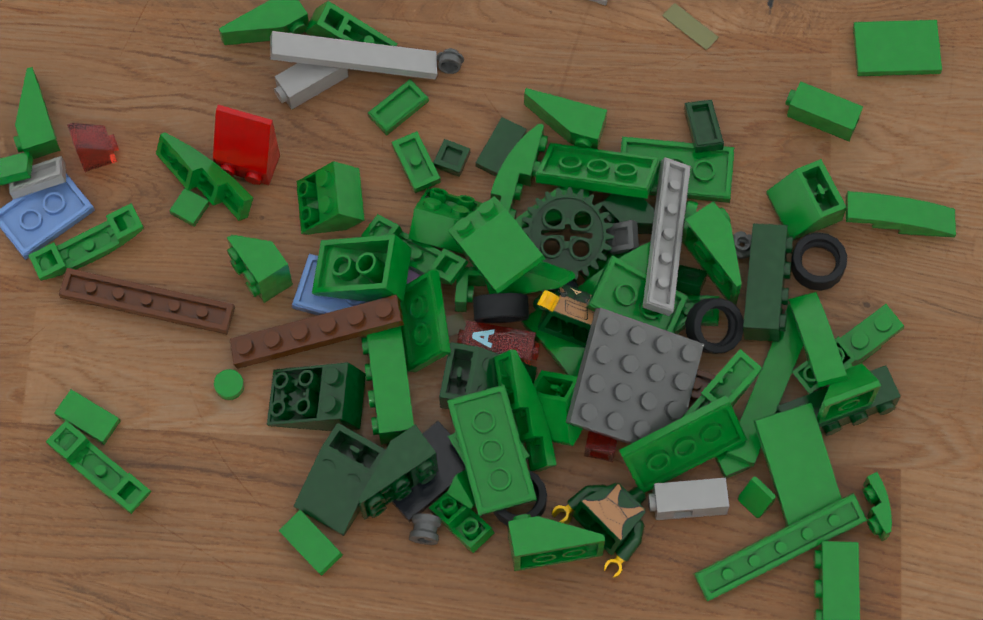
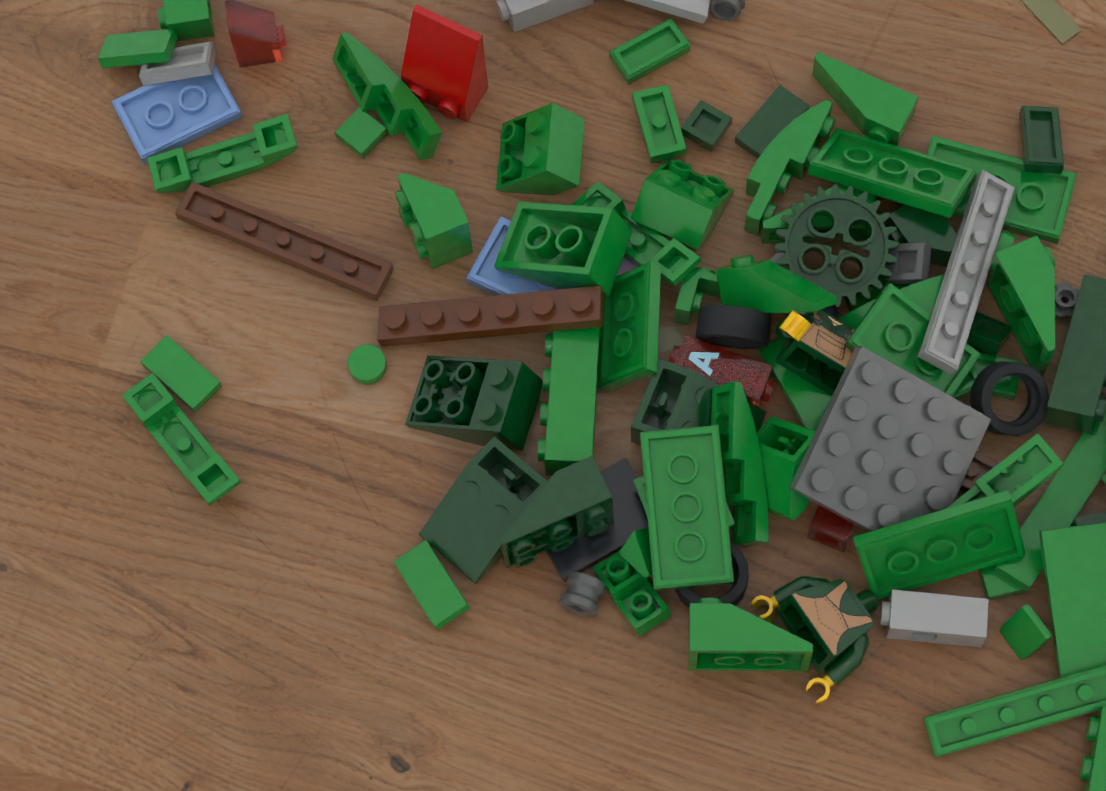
camera: 15 degrees right, 0 degrees up
green slope [448,196,545,294] -> none

